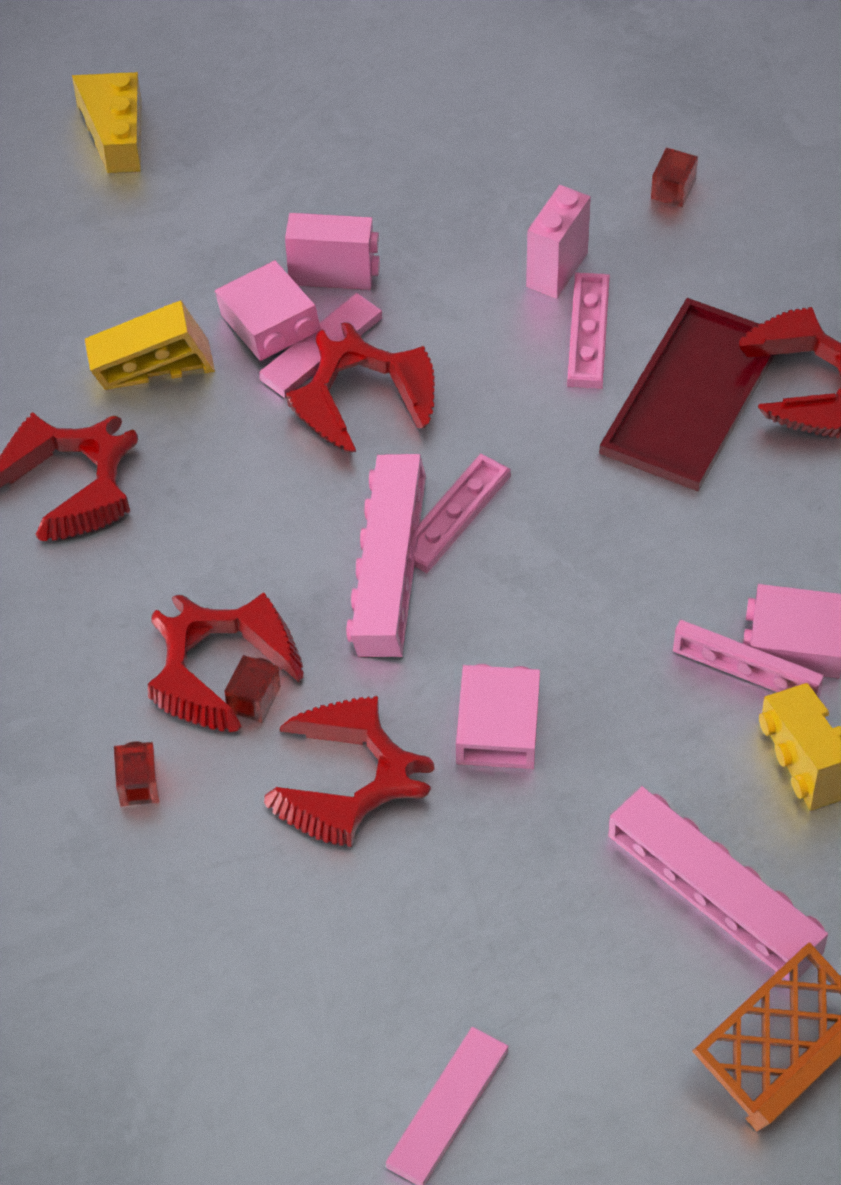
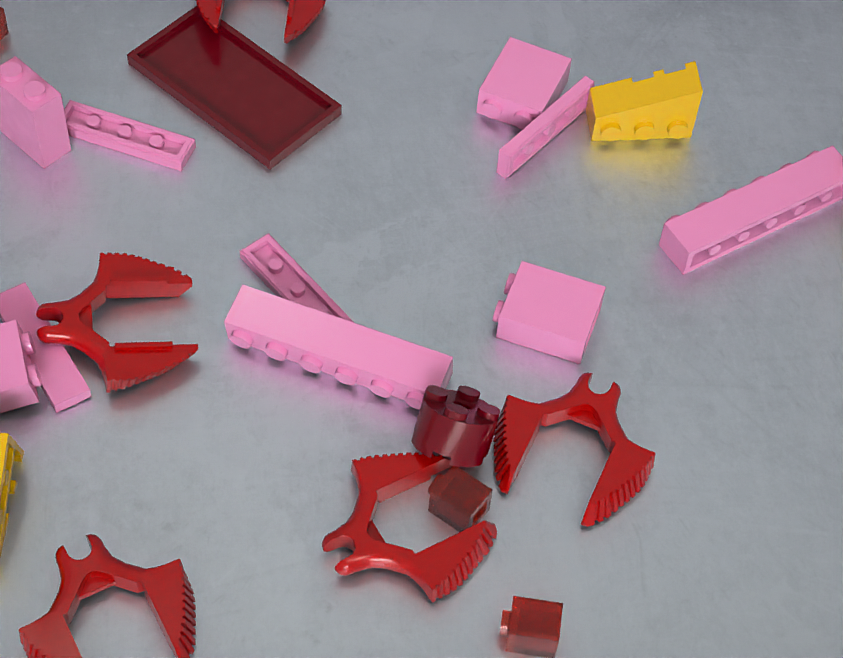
camera: 80 degrees left, 0 degrees up
none -> dark red brick [411,385,500,468]

